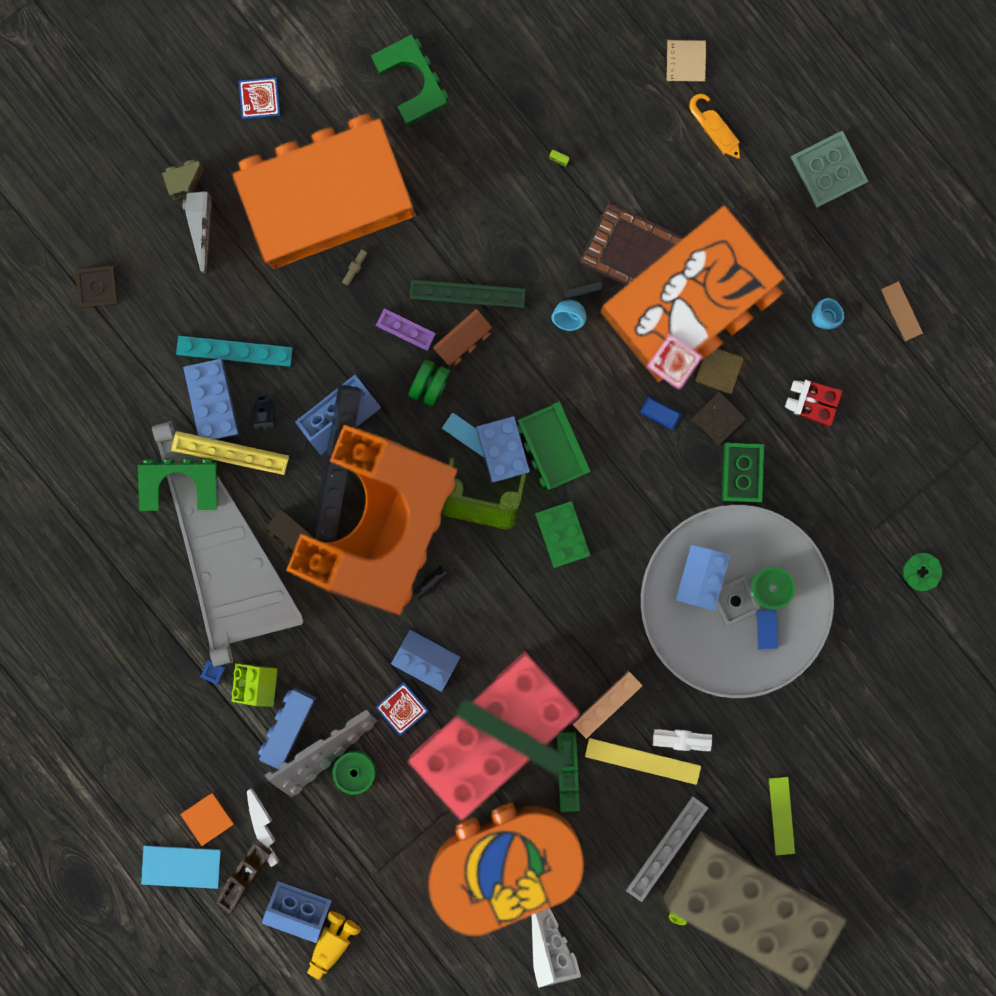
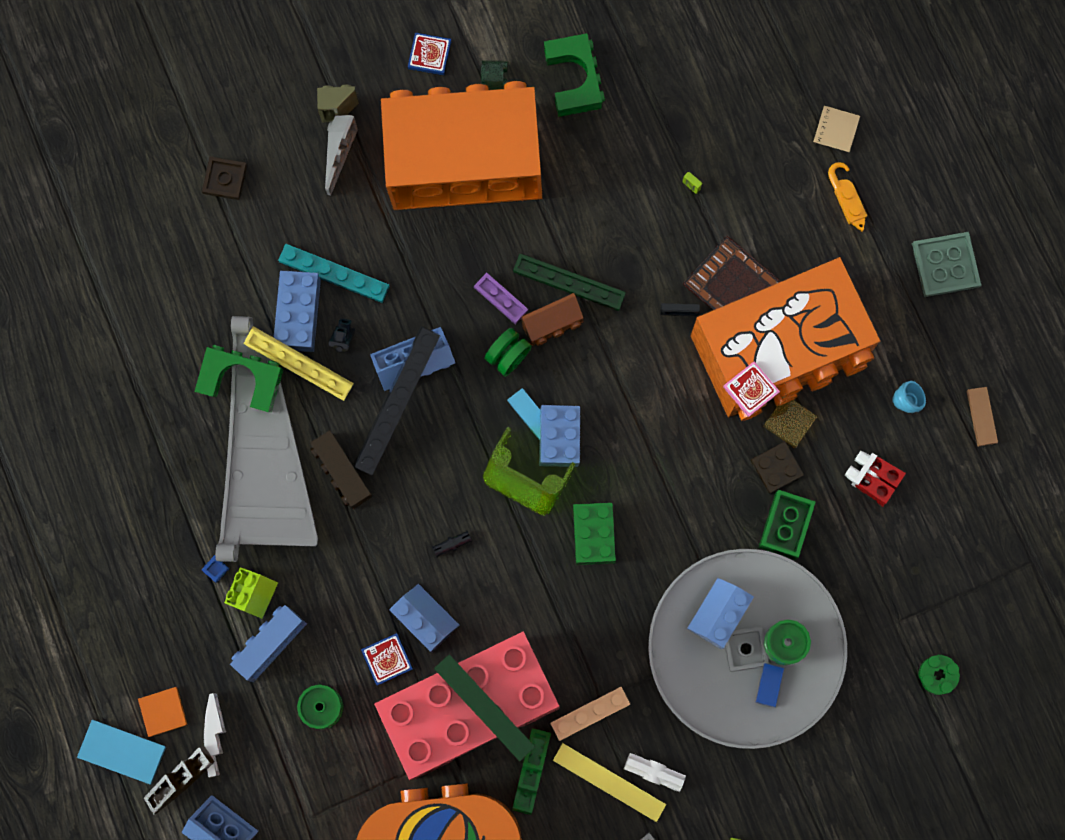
camera: 15 degrees right, 10 degrees down
light grey wing [264,710,378,797] -> none
orange arch [287,425,457,615] -> none
dark tan bar [342,249,367,286] -> none
green panel [517,401,590,490] -> none
medium azure hat [552,300,587,331] -> none
blue tile [640,396,682,430] -> none
none -> clear green cylinder [481,60,508,90]

